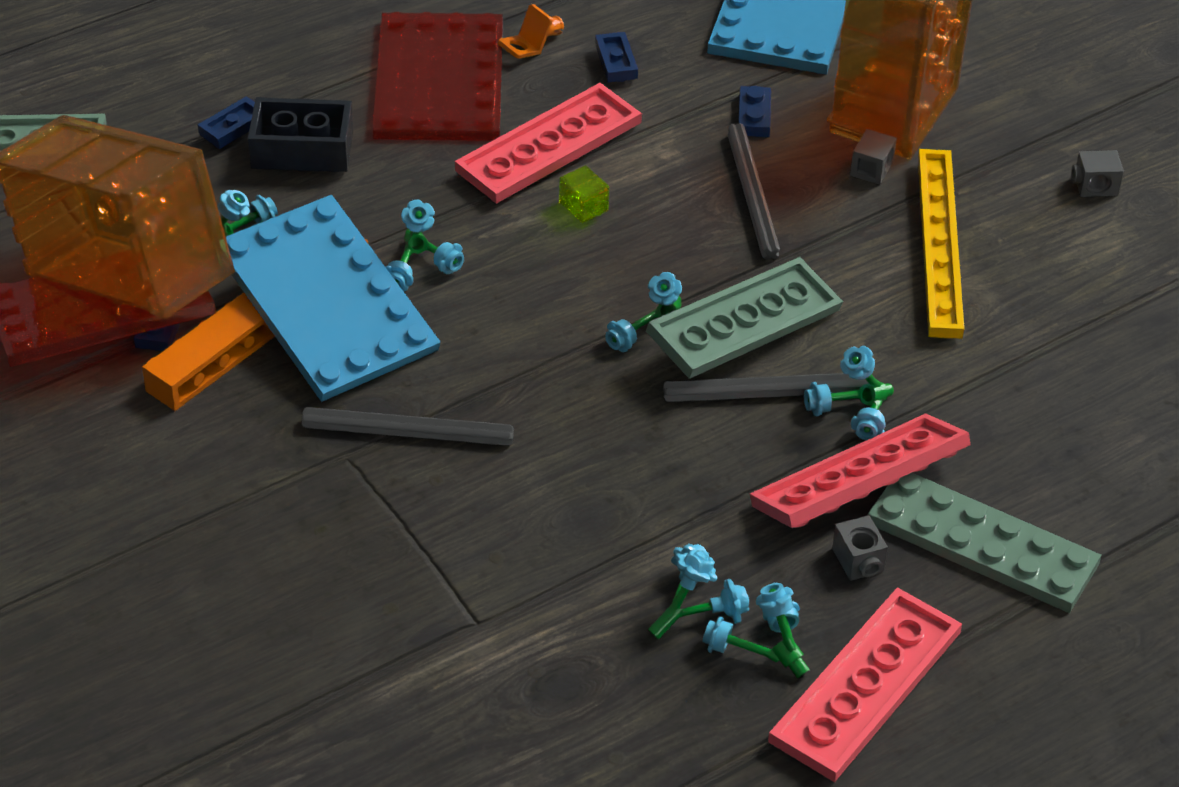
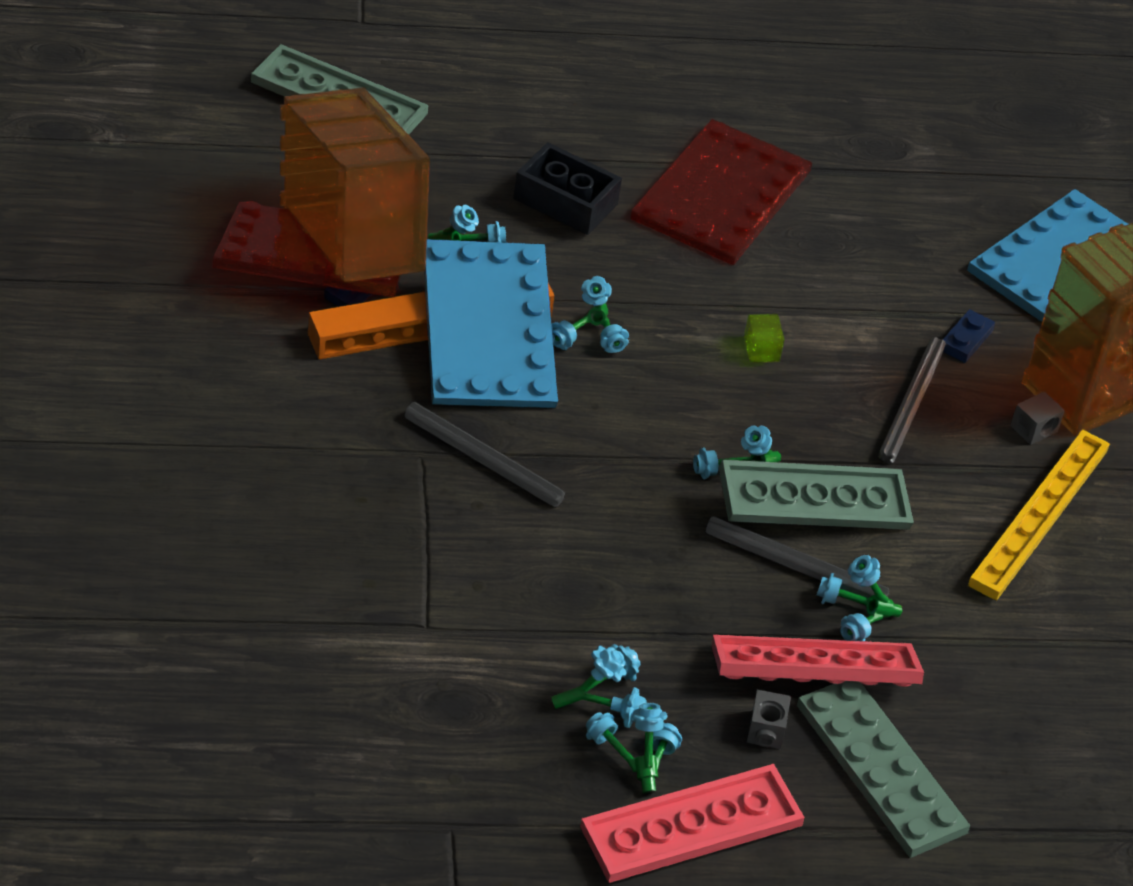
camera: 25 degrees right, 0 degrees up
dark blue plate [198,96,255,149] -> none
coral plate [455,83,642,204] -> none
orange bracket [498,4,564,59] -> none
dark blue plate [595,32,638,82] -> none

